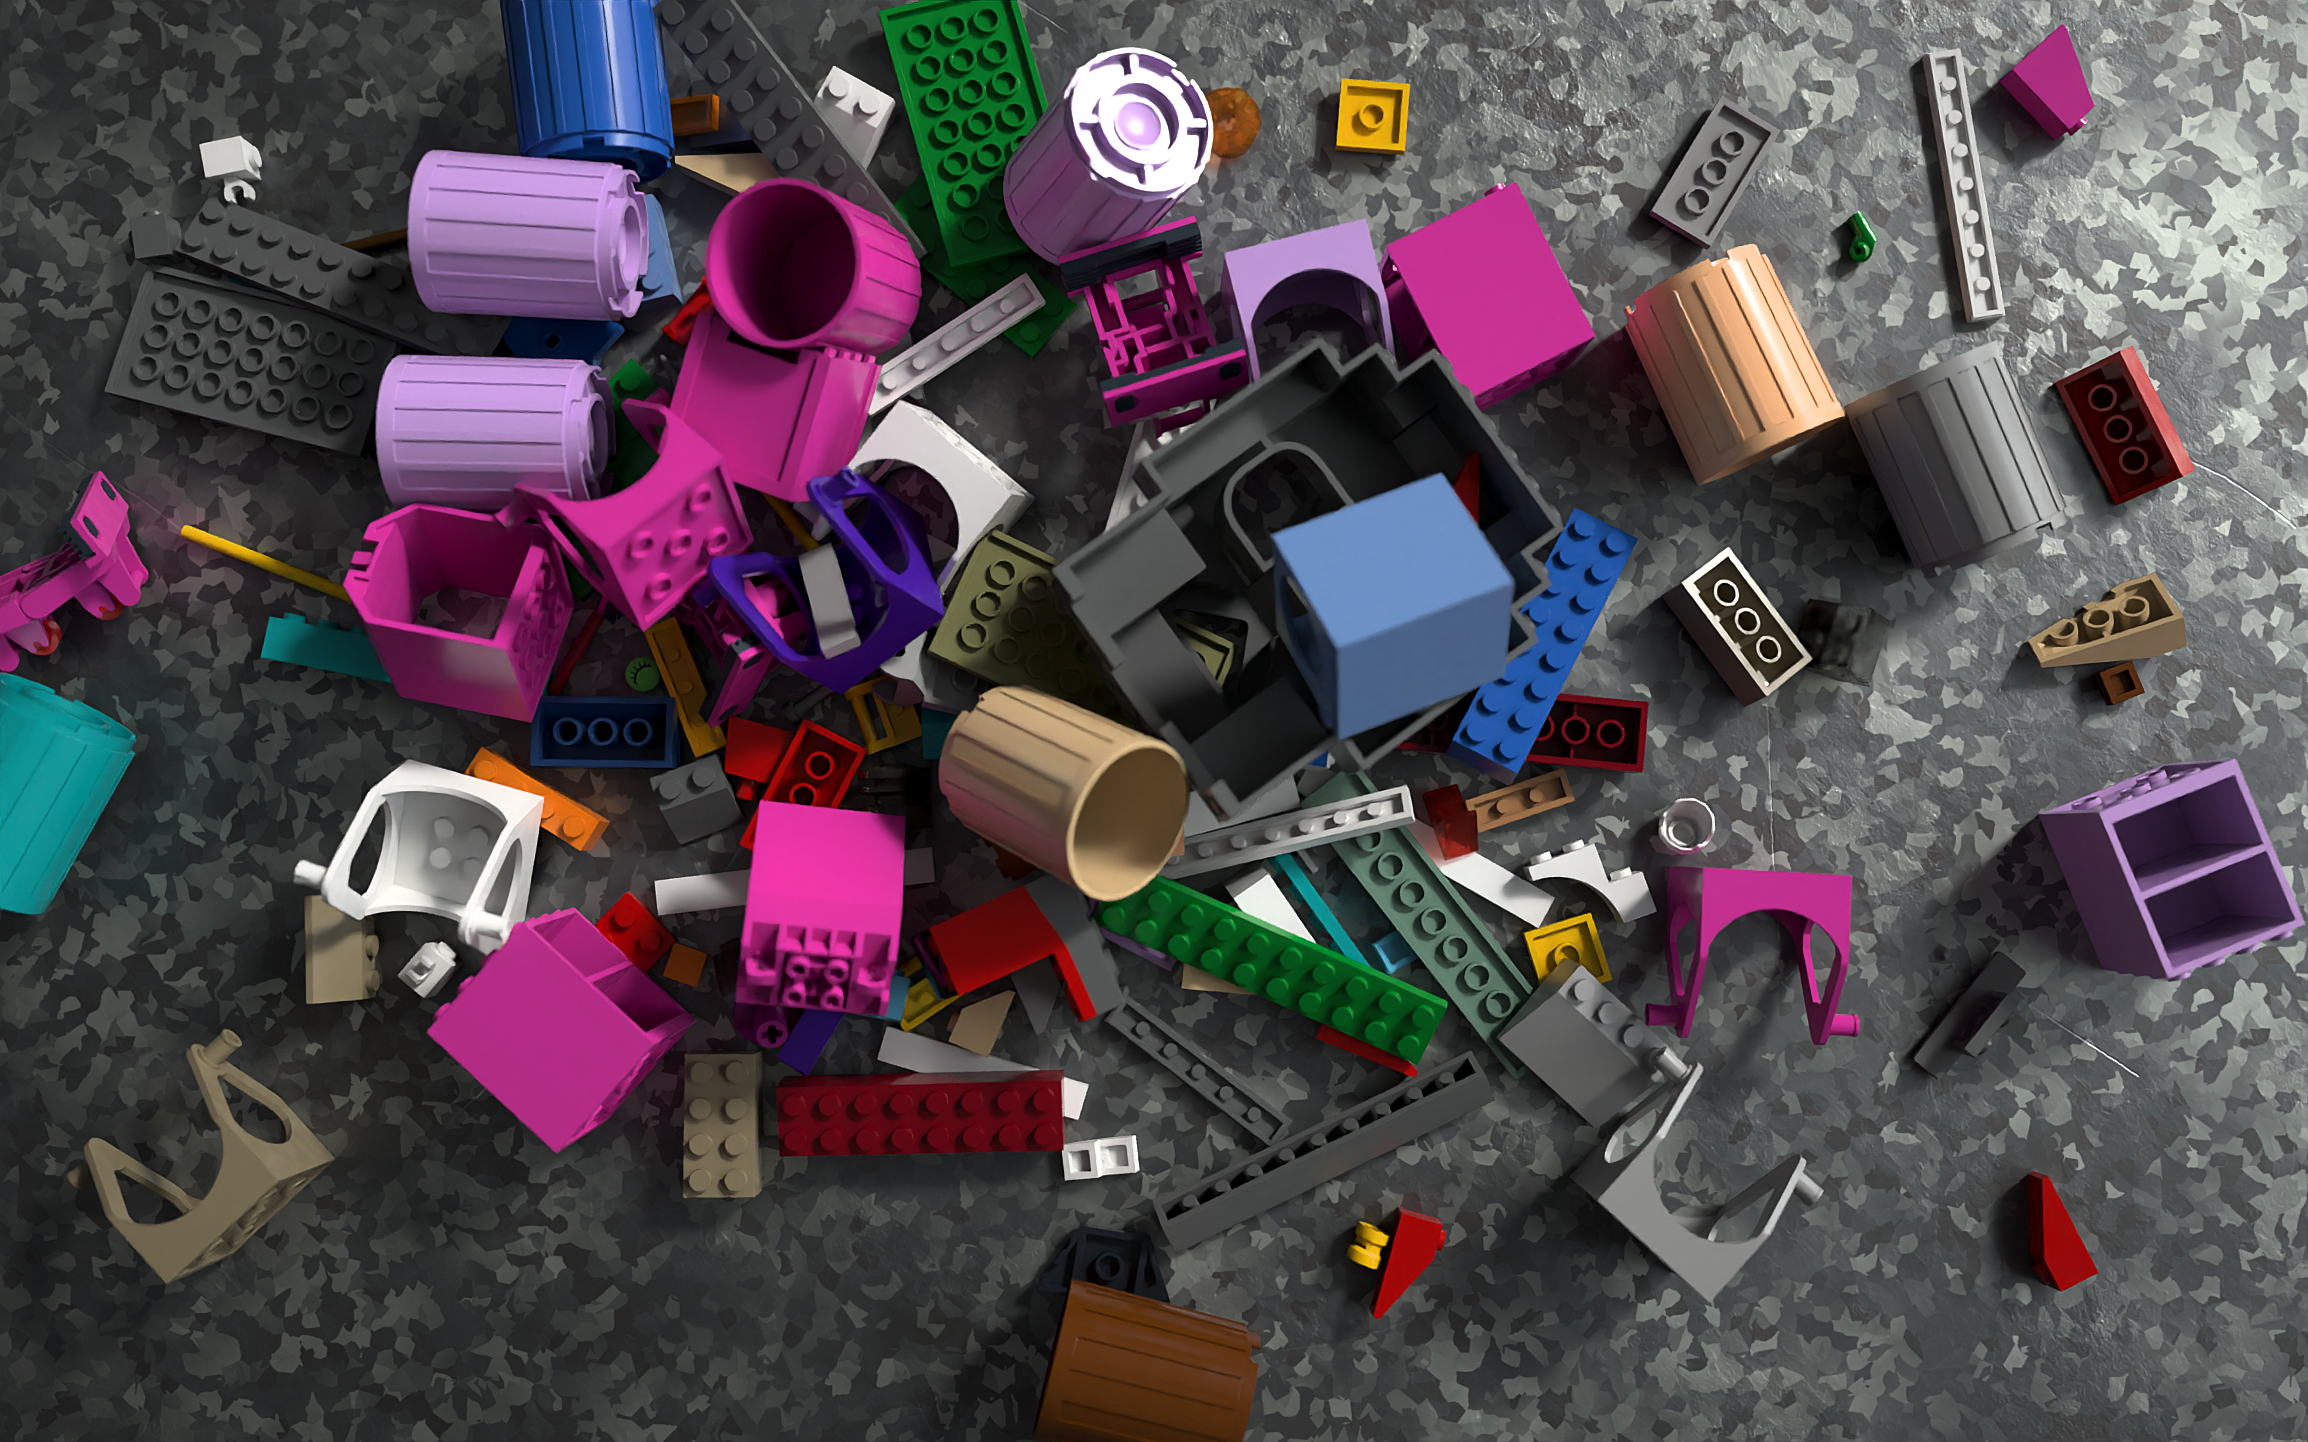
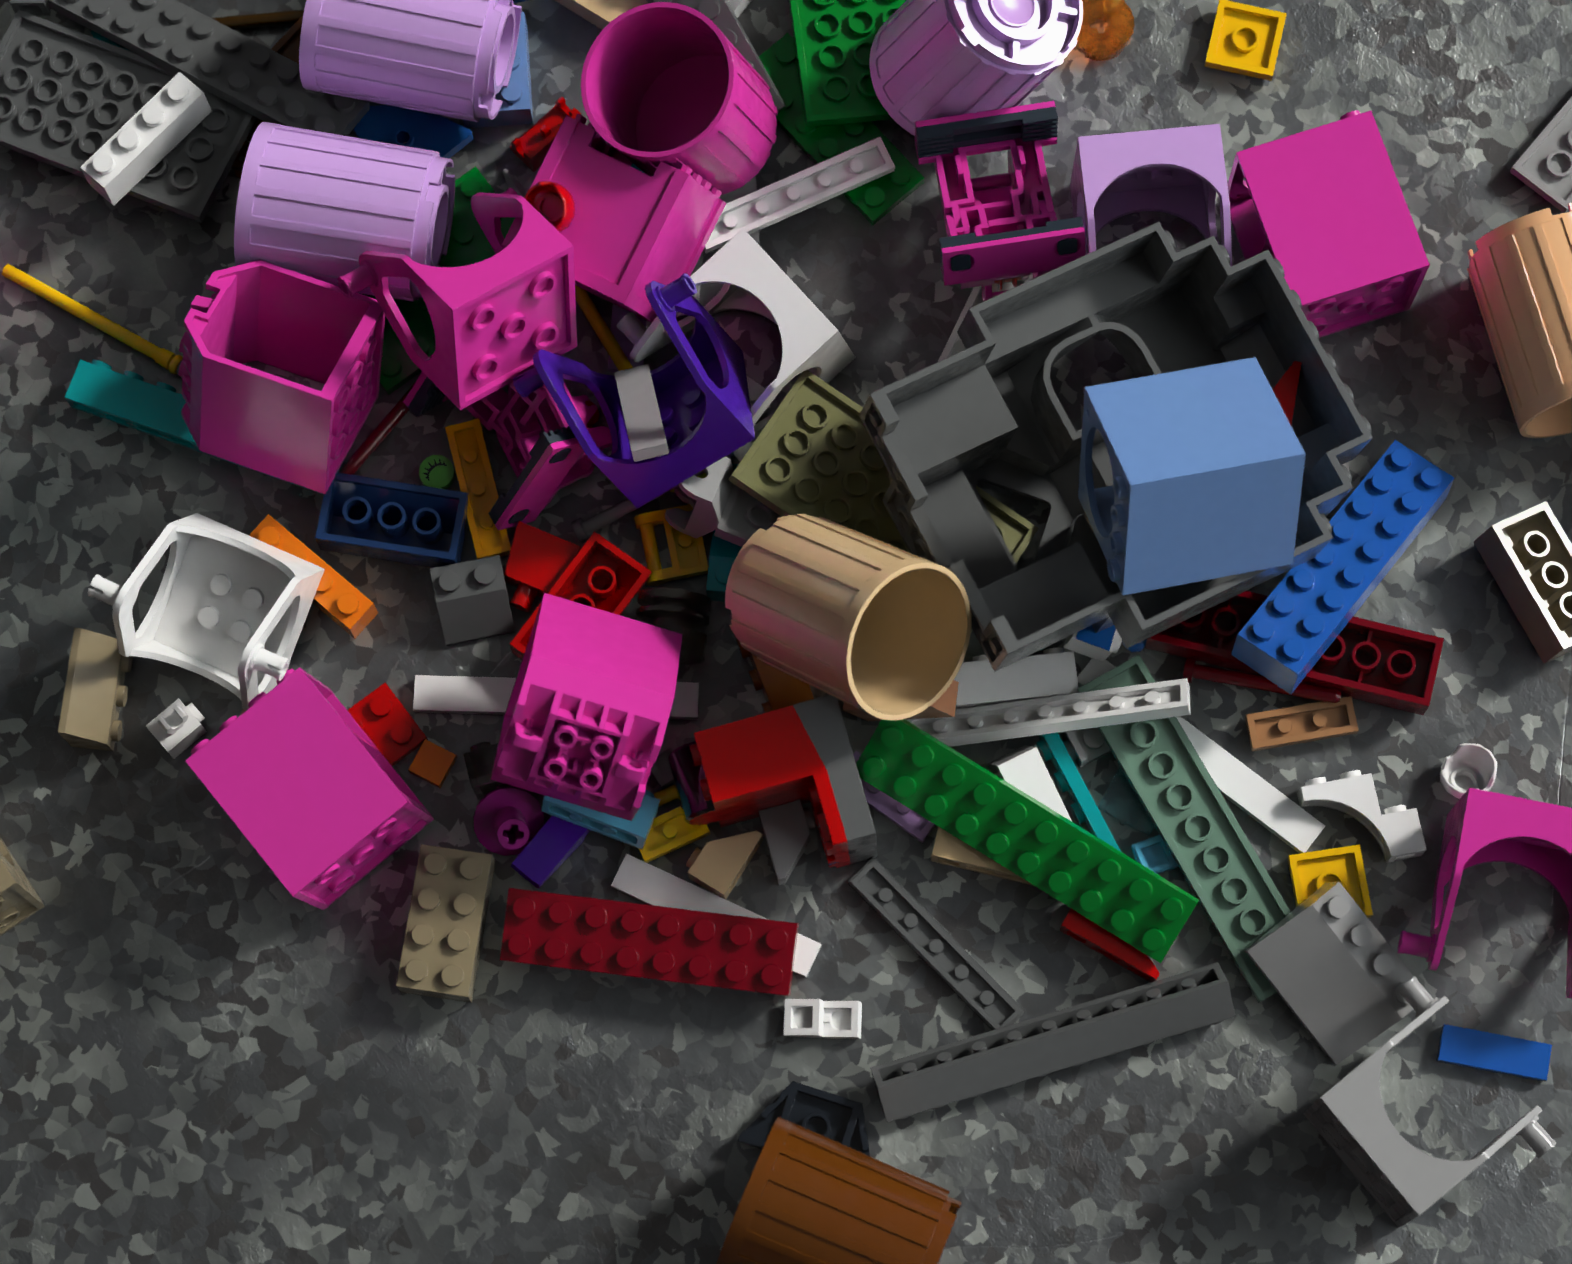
camera: 10 degrees right, 10 degrees down
yellow wheel [1346,1221,1391,1269] -> none
red slope [1370,1207,1446,1319] -> none
clear red slope [1422,783,1479,861] -> none
none -> white brick [80,72,212,206]
none -> red hair [524,181,575,232]
none -> dark red bar [1183,657,1341,703]
none -> blue tile [1436,1024,1552,1082]

